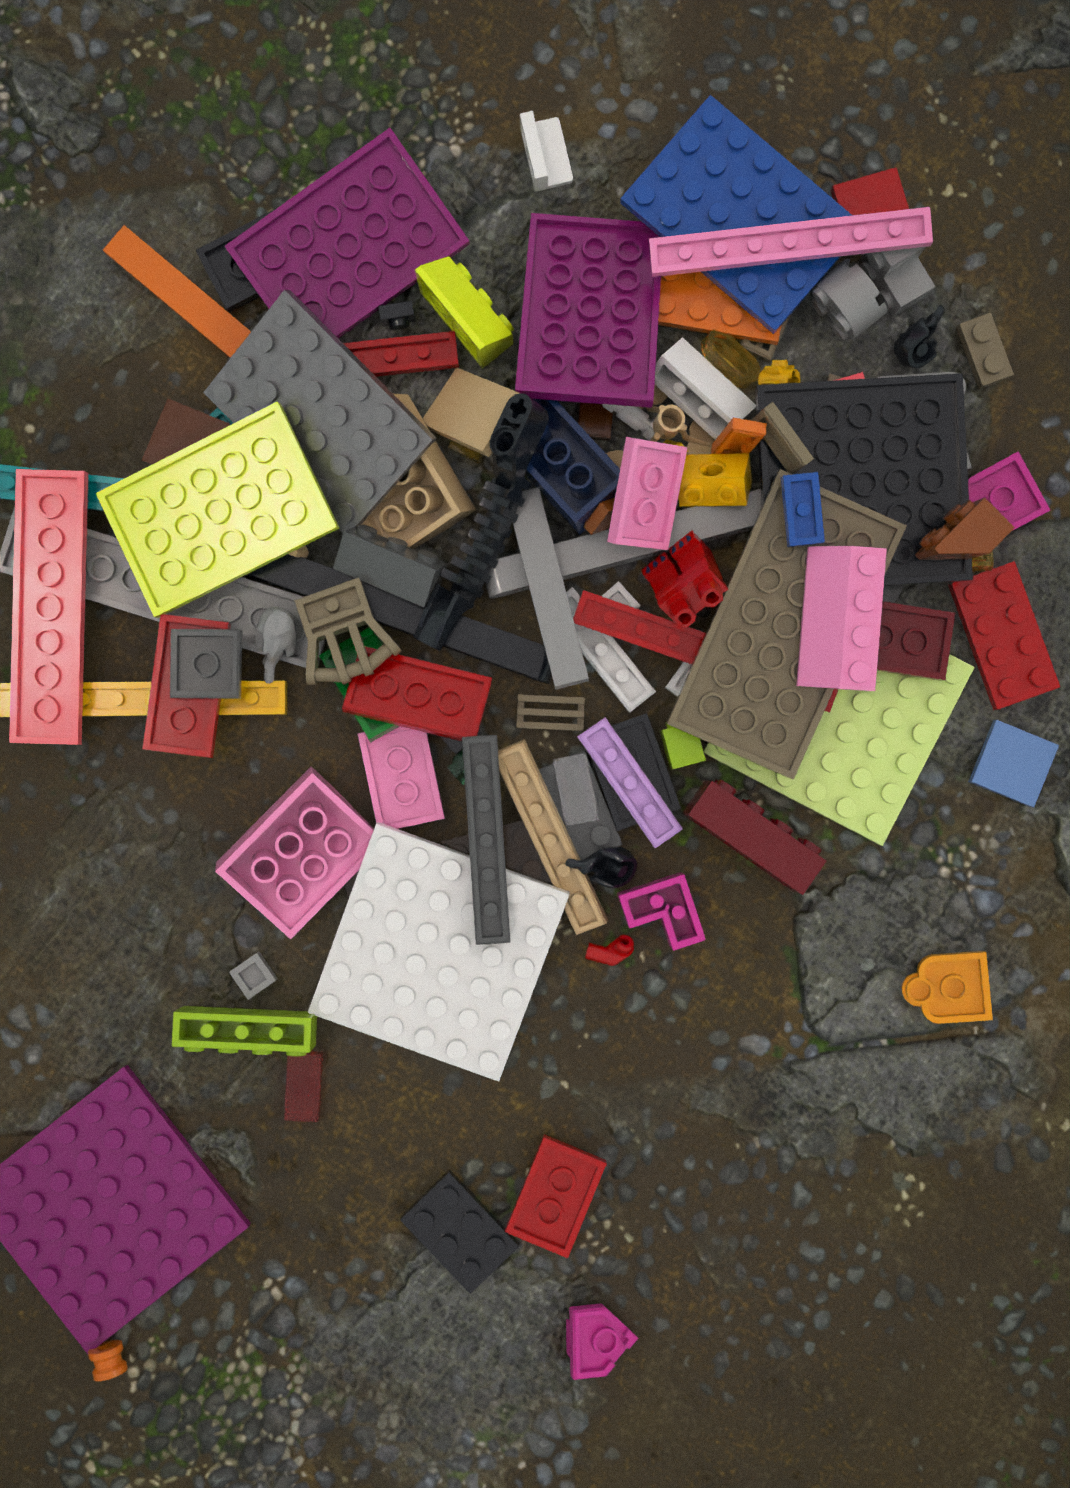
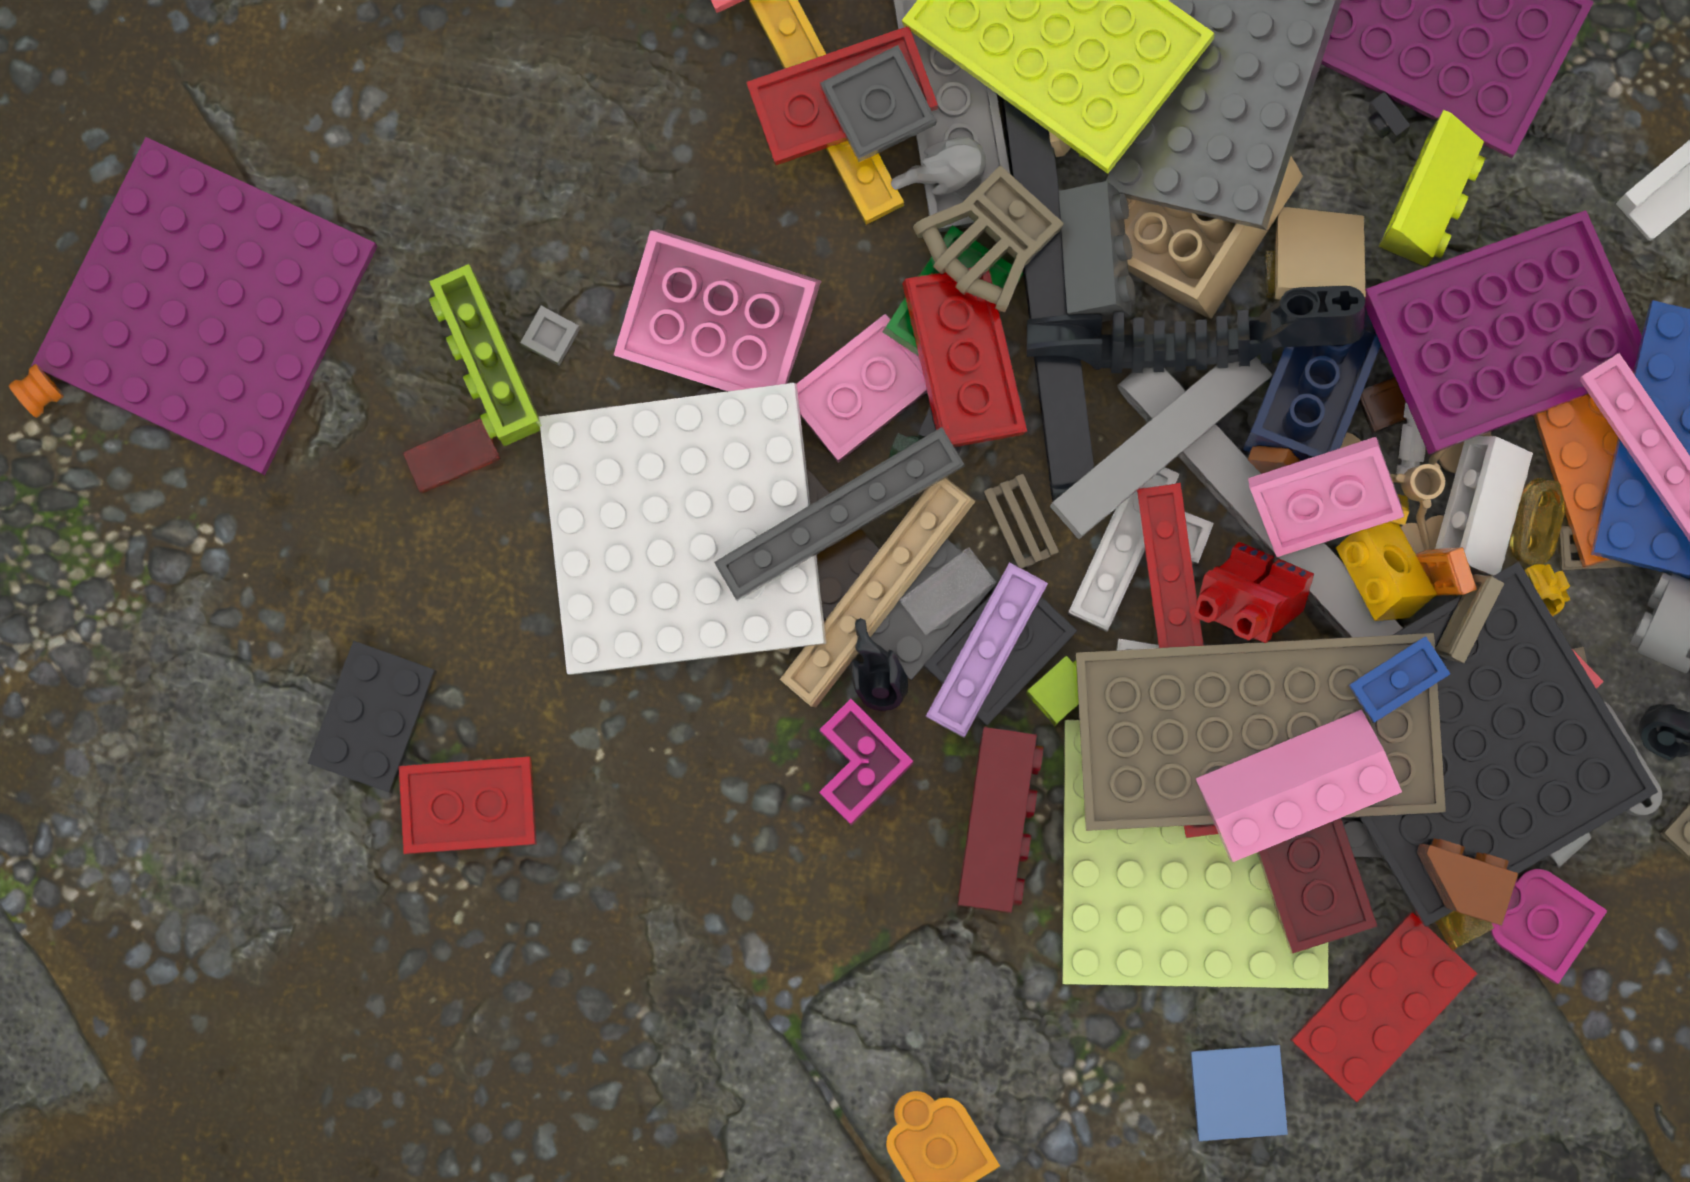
camera: 70 degrees right, 5 degrees down
red plate [343,331,459,377] -> none
dark pink plate [566,1303,638,1380] -> none
red arm [585,935,634,966] -> none

